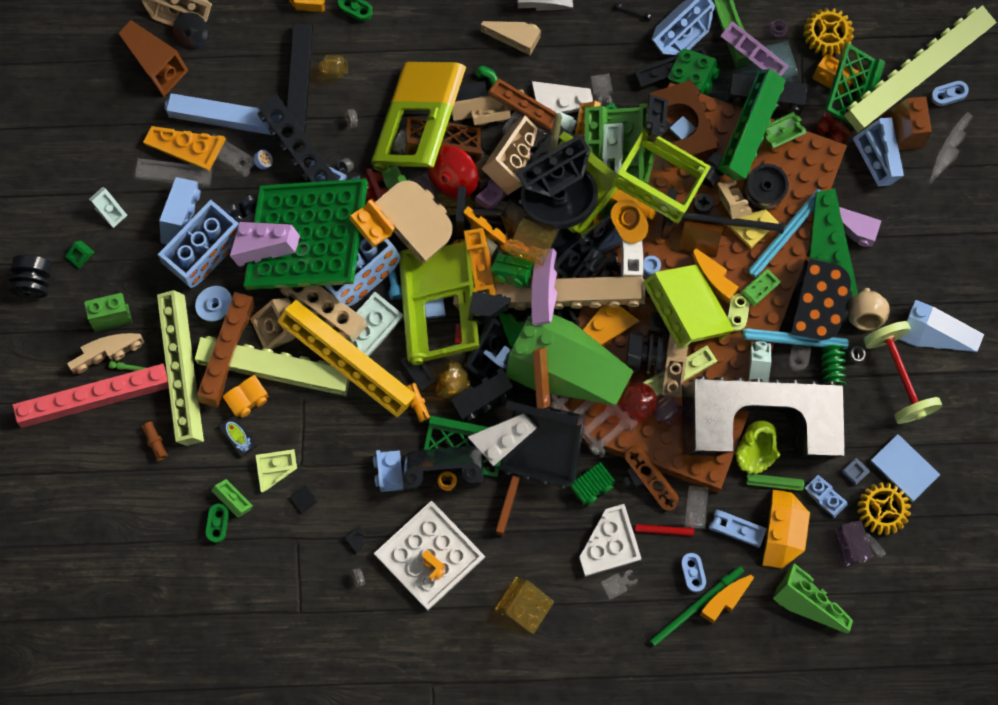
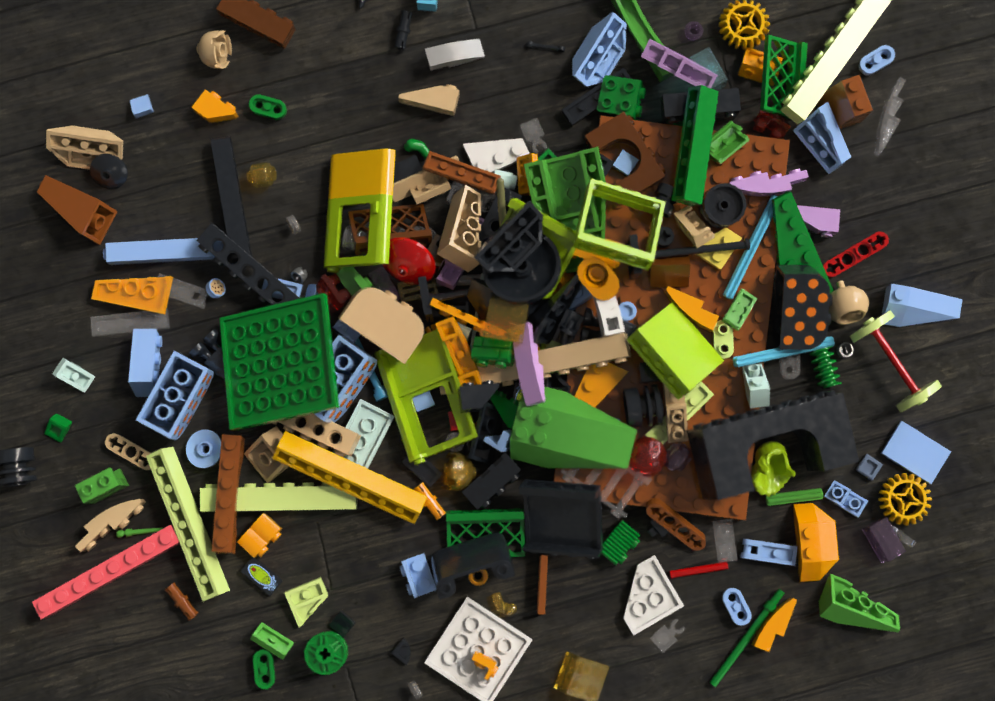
camera: 15 degrees left, 10 degrees up
lavender wedge [230,222,300,266] -> none
light orange bracket [349,200,395,248] -> none
white wing [468,413,537,466] -> none
dark orange tile [533,347,551,409] -> none
light aqua hinge [602,123,624,173] -> none
black hinge [645,94,668,143] -> none
none -> tan beam [105,434,151,470]
none -> green wheel [305,631,349,675]
none -> clear yellow arm [491,592,517,616]
none -> lavender slope [729,169,808,196]
none -> red beam [823,232,889,278]

